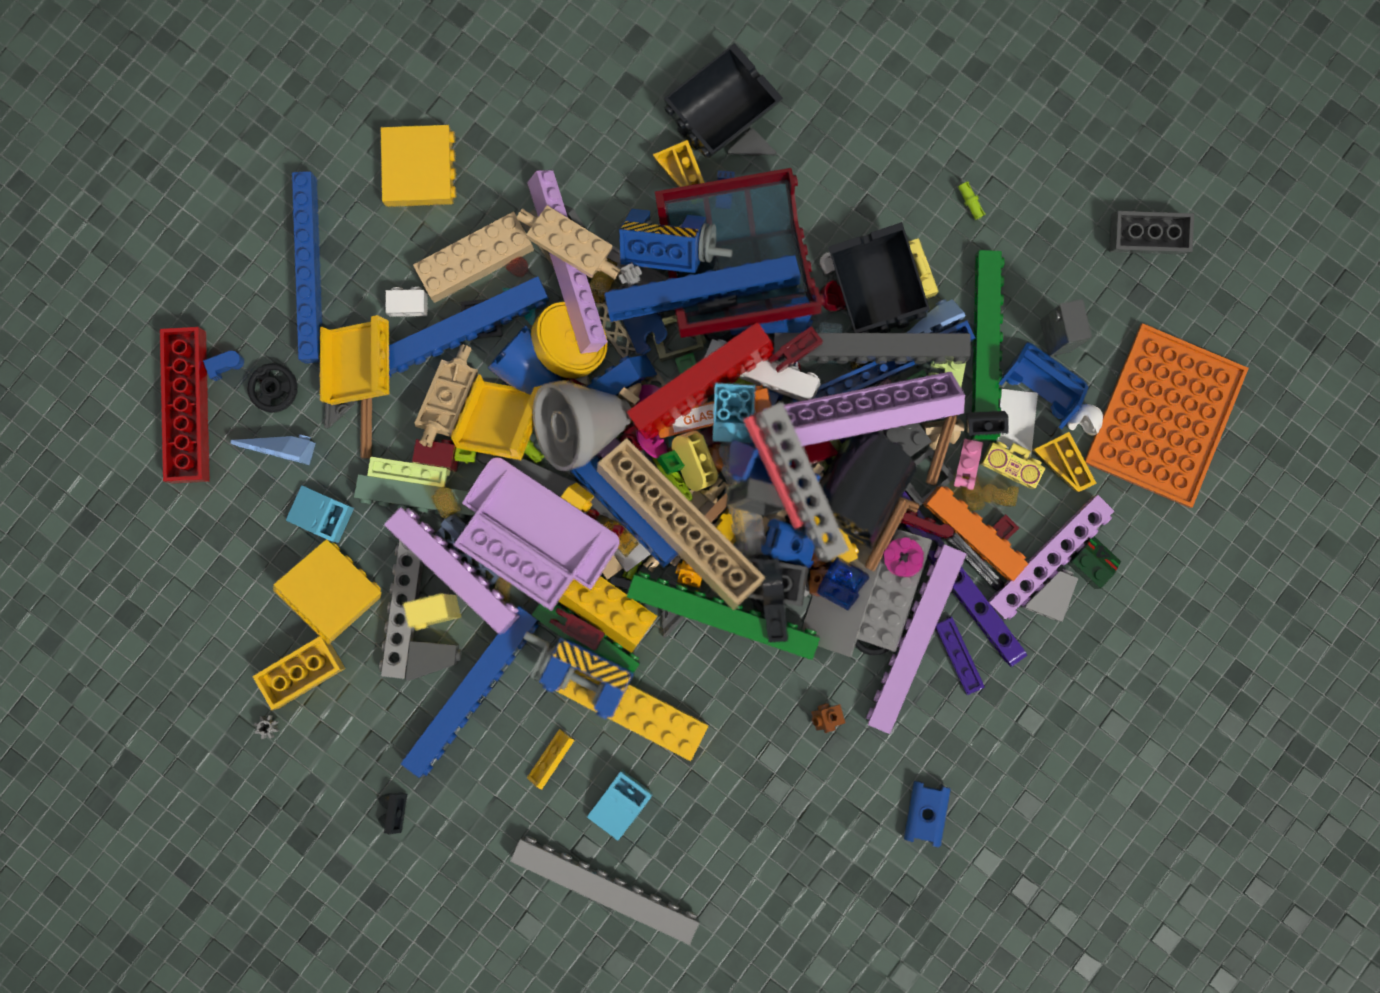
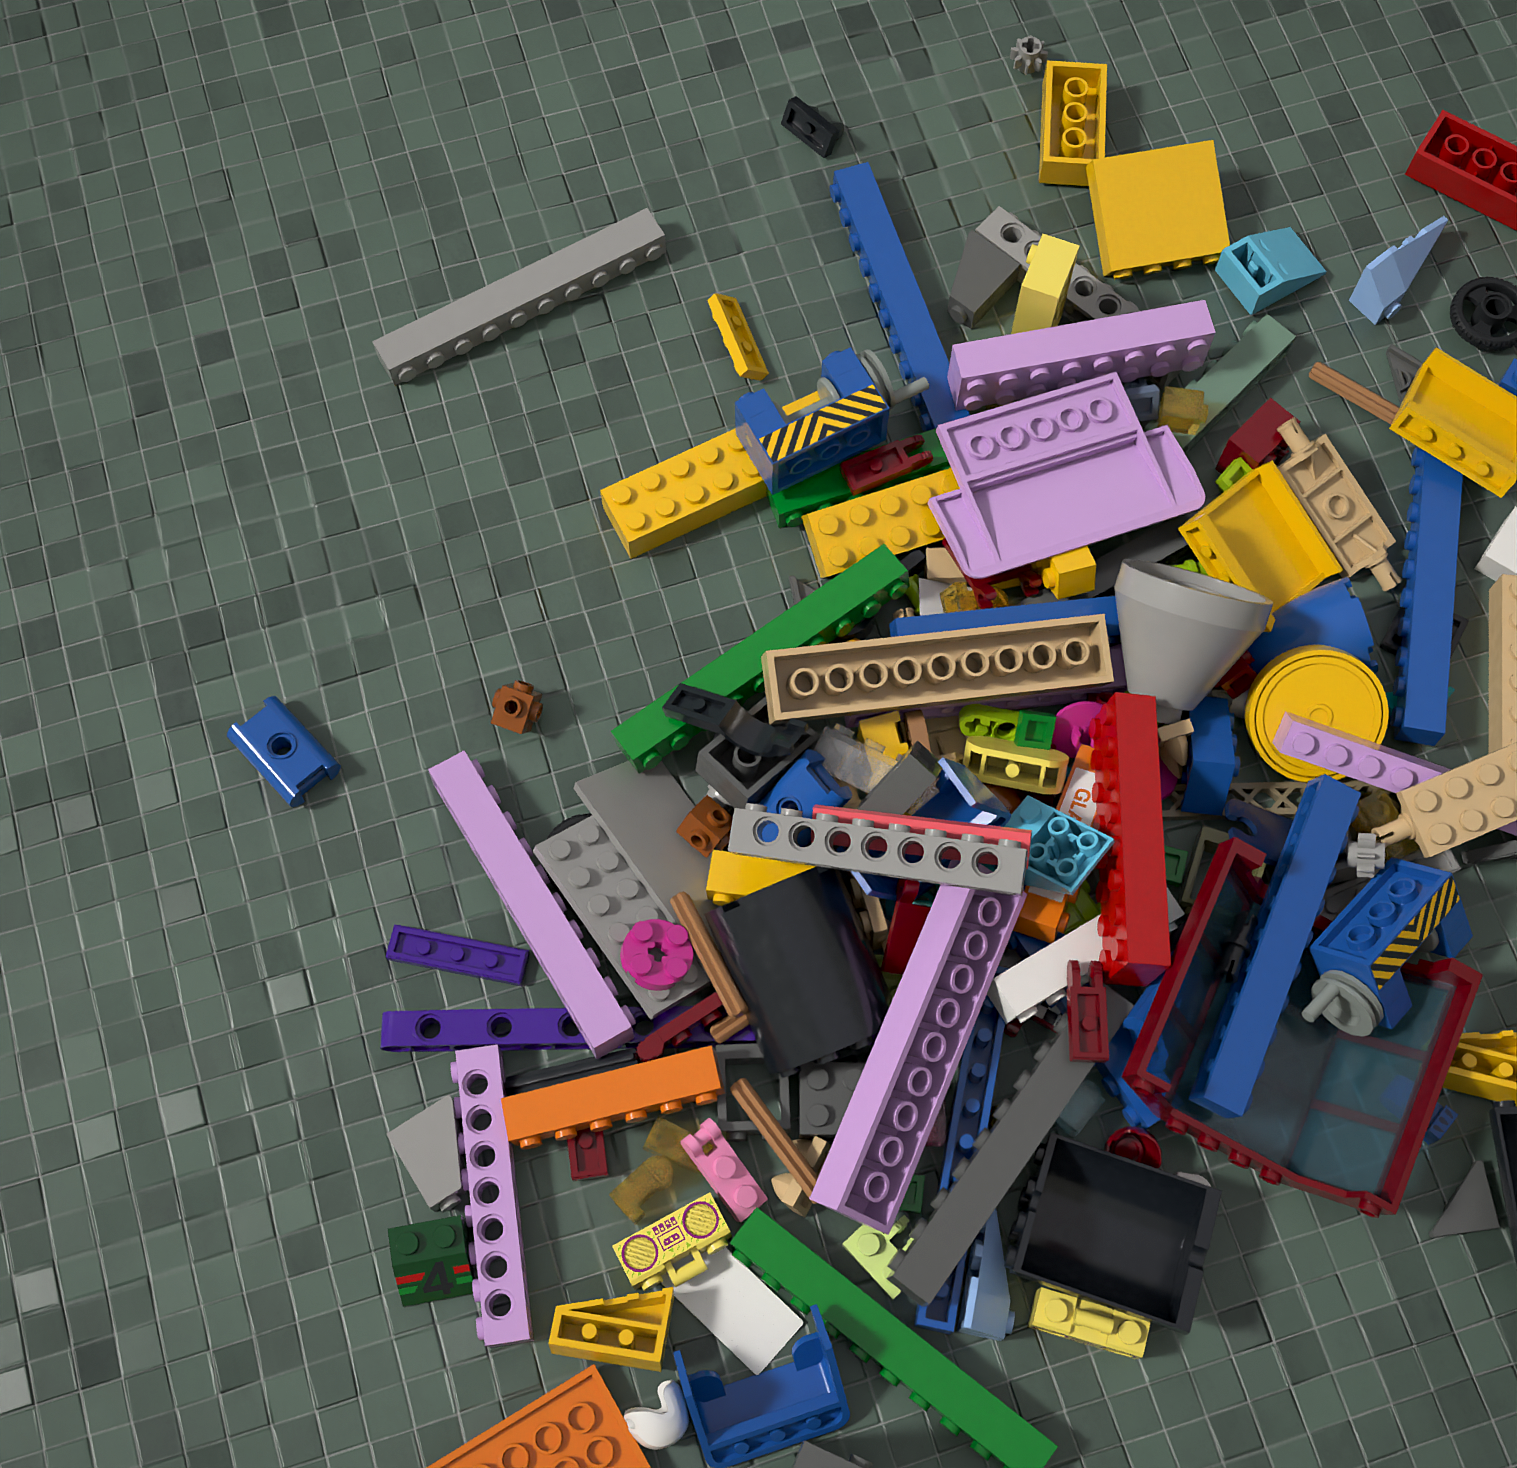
camera: 125 degrees right, 15 degrees down
yellowish green fence [367,457,451,488] -> none
clear red tile [506,256,528,277] -> none
medium azure slope [587,770,653,840] -> none
clear blue slope [817,557,870,610] -> none
black brick [966,411,1009,436] -> none

